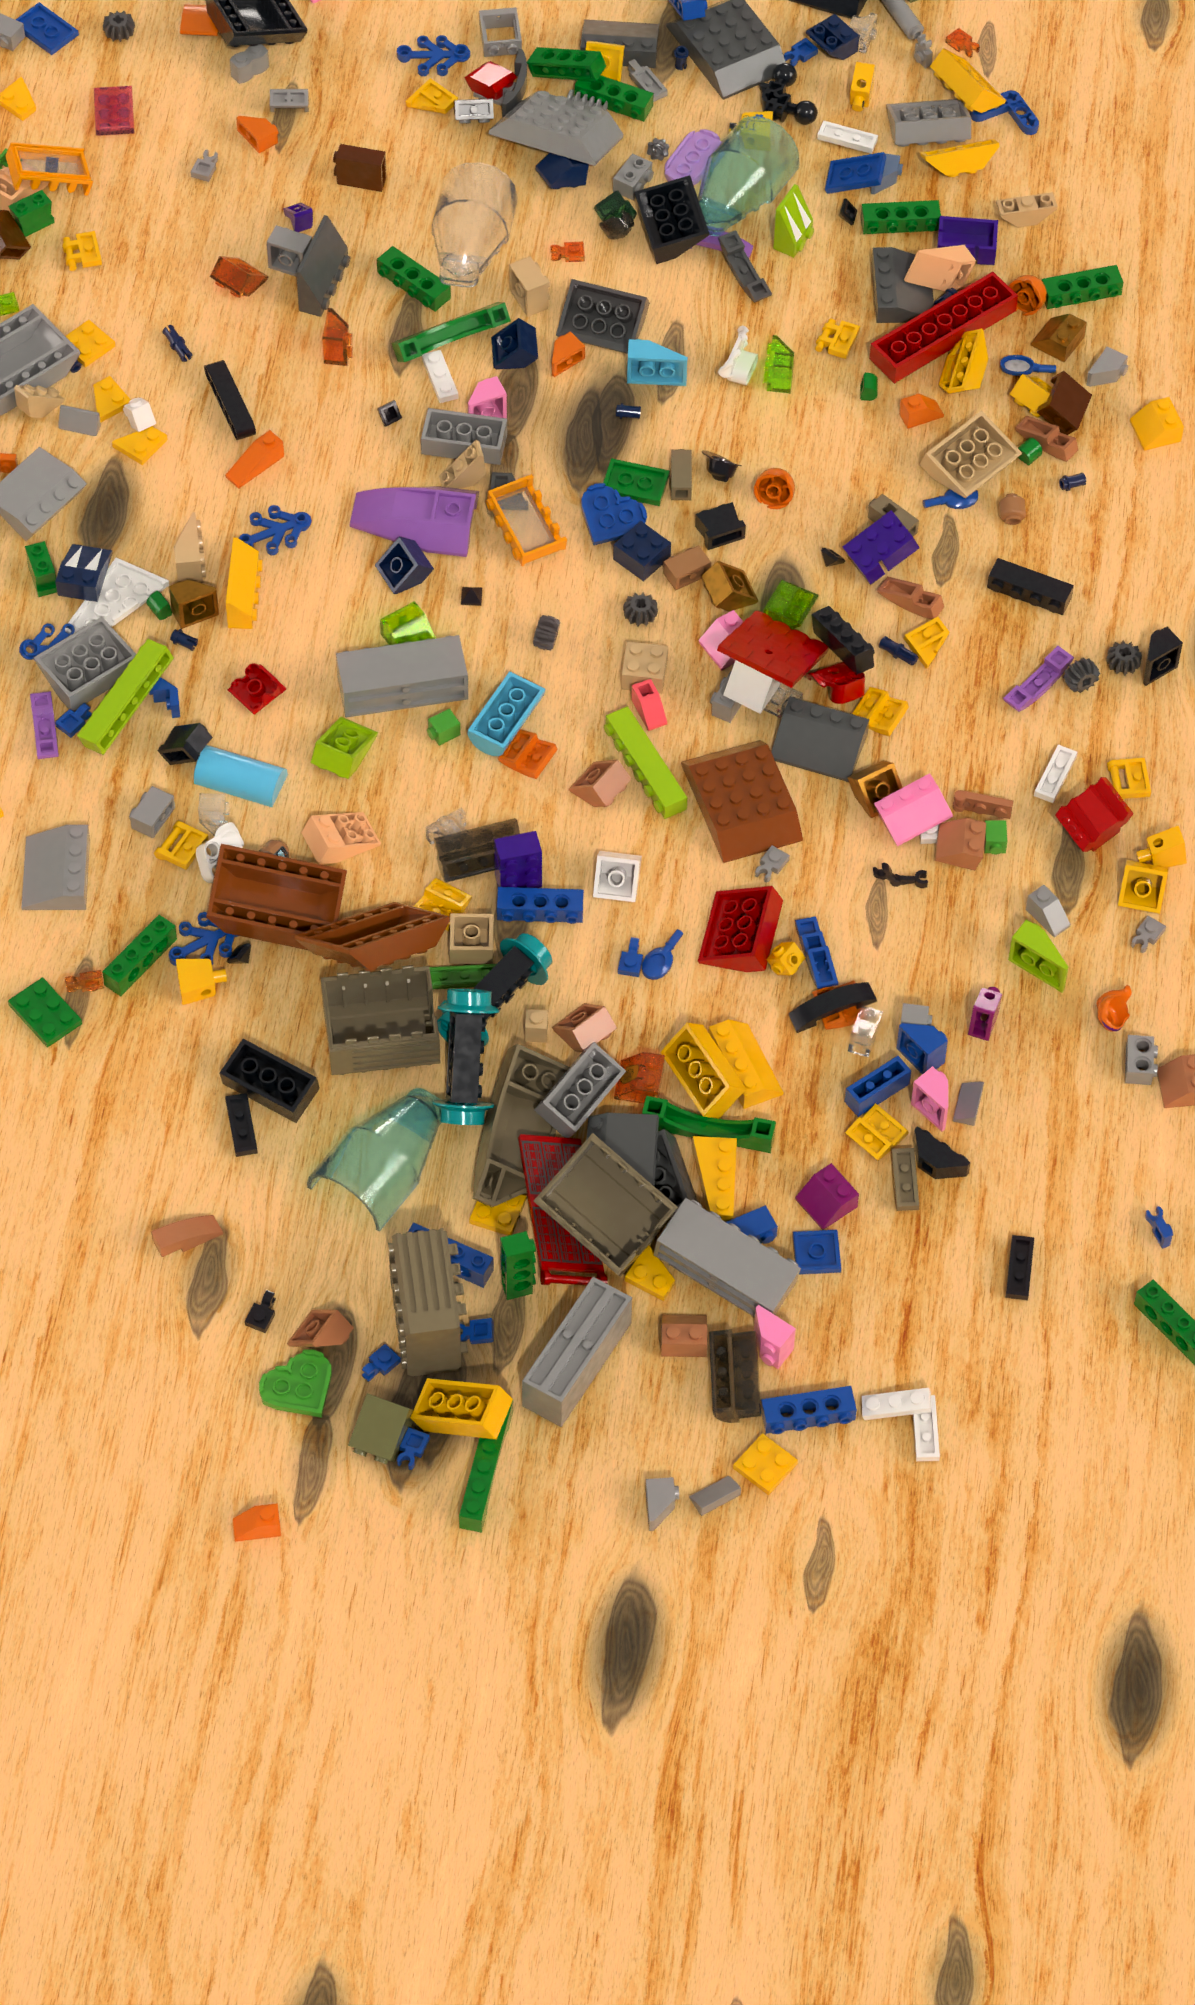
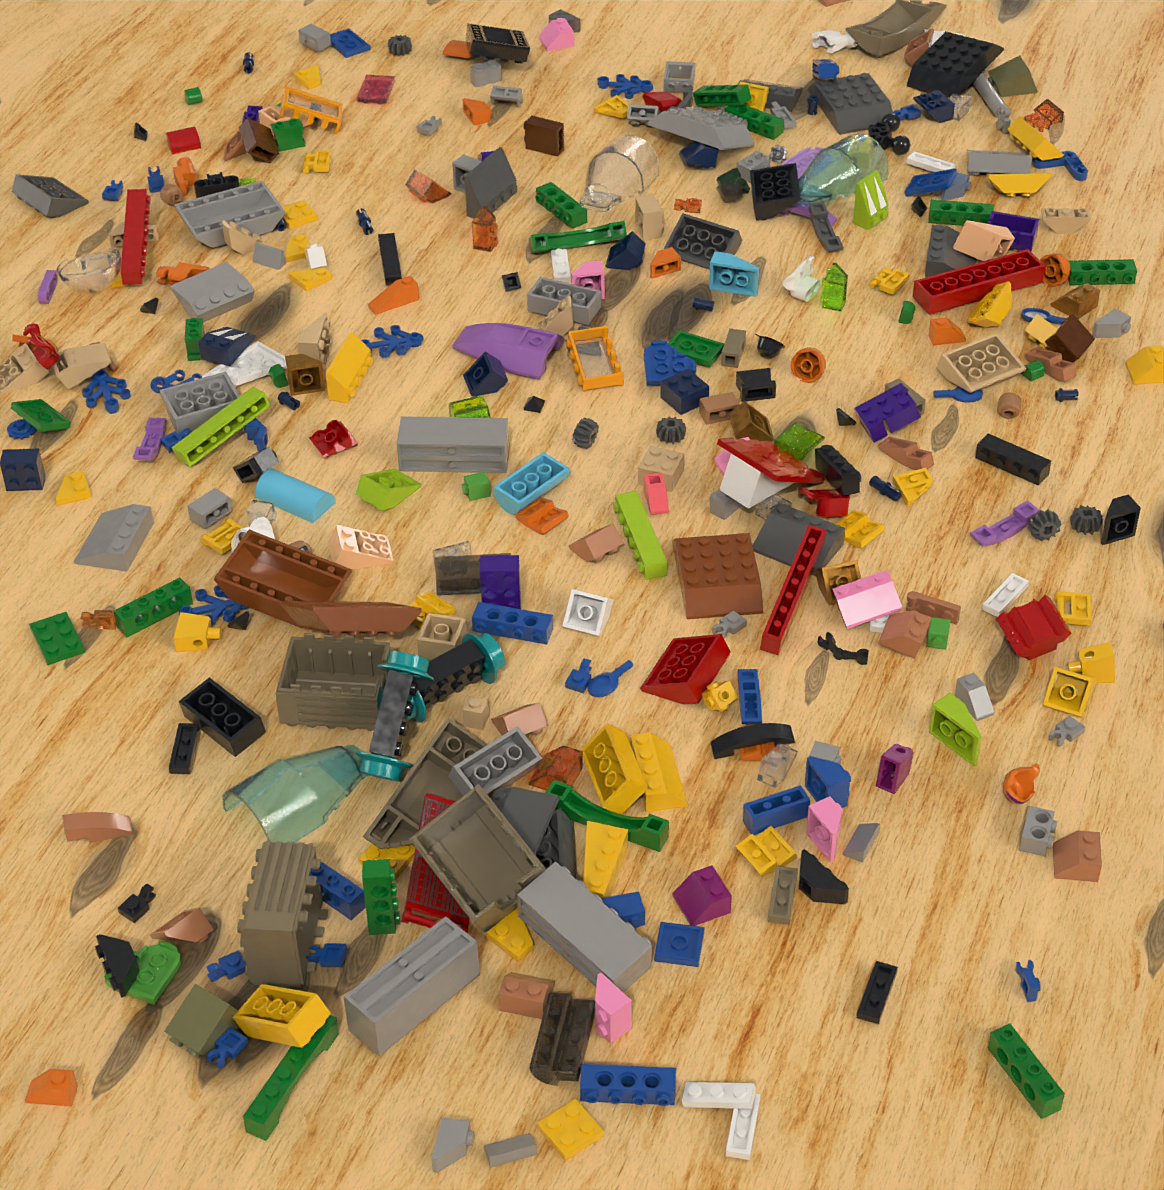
camera: 15 degrees right, 15 degrees down
yellow torso [850,62,875,112] -> none
none -> black slope [95,934,140,998]
none -> red brick [760,524,827,655]
none -> clear orange slope [1034,99,1064,125]

